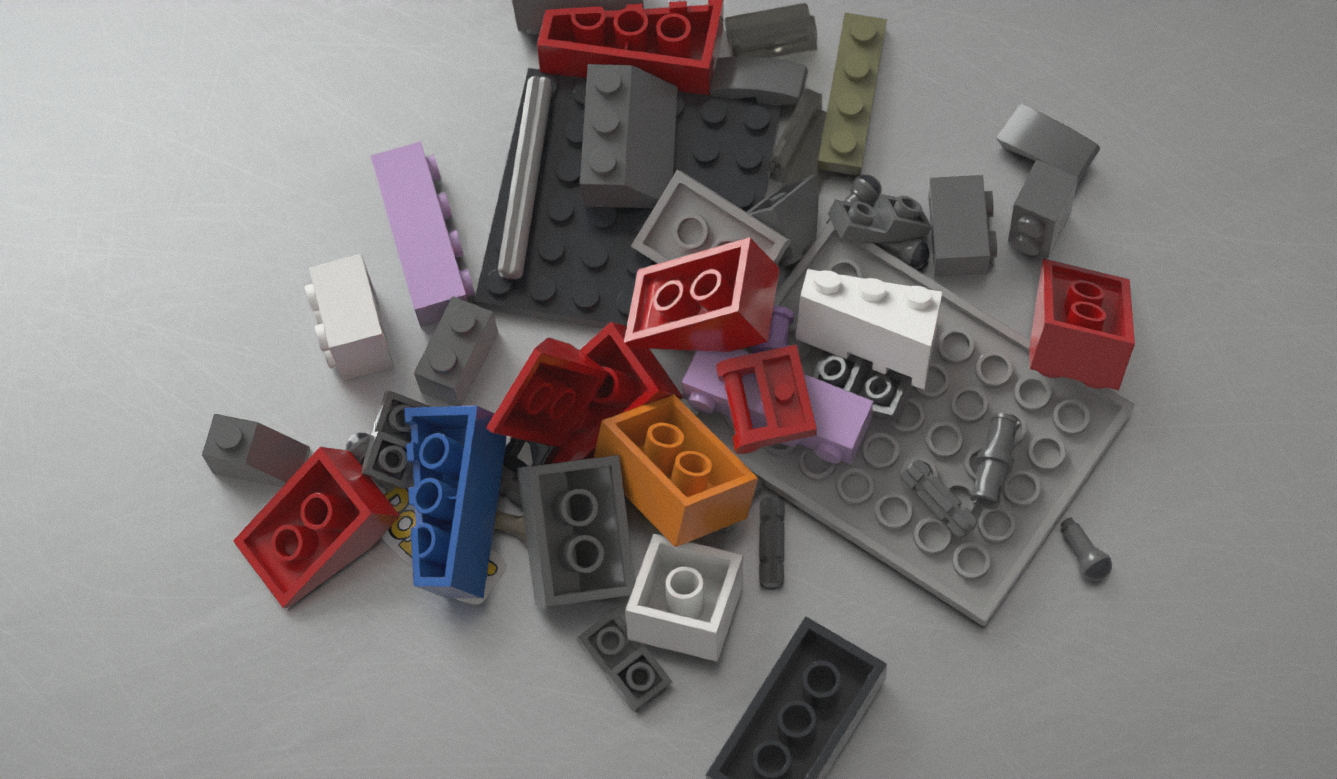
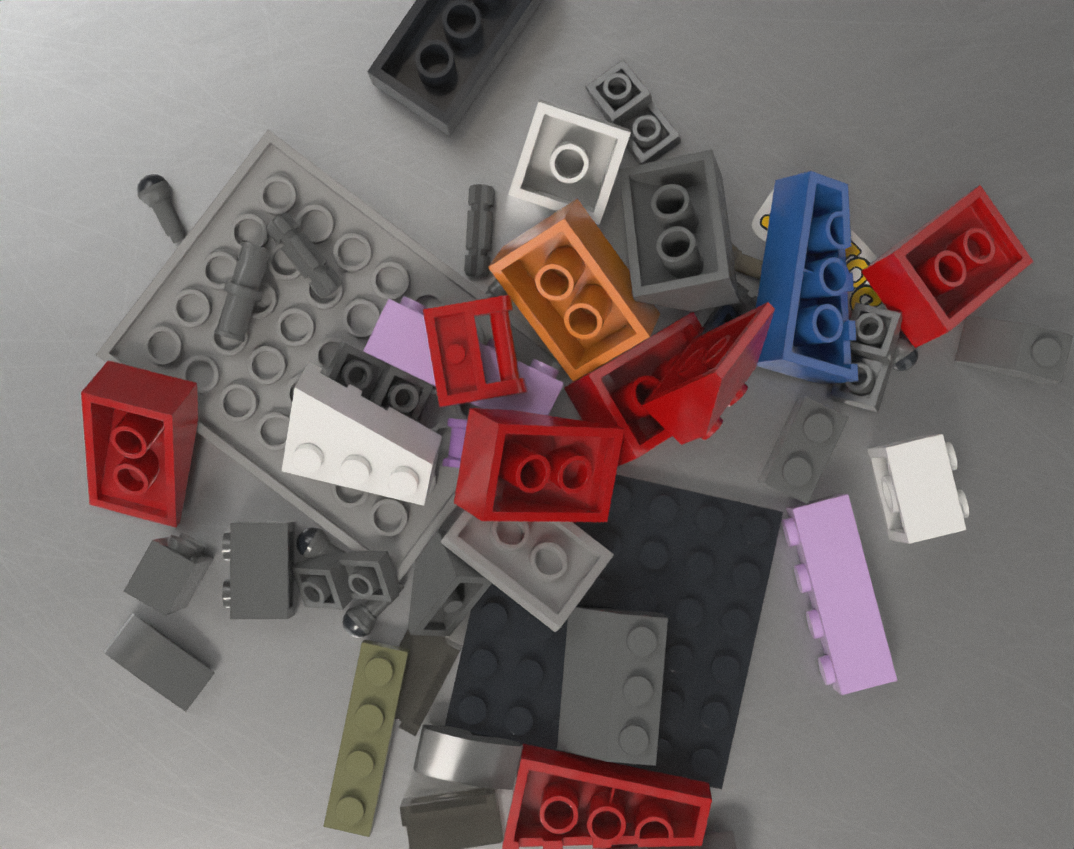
camera: 175 degrees right, 20 degrees up
light grey axle [498,76,552,279] -> none

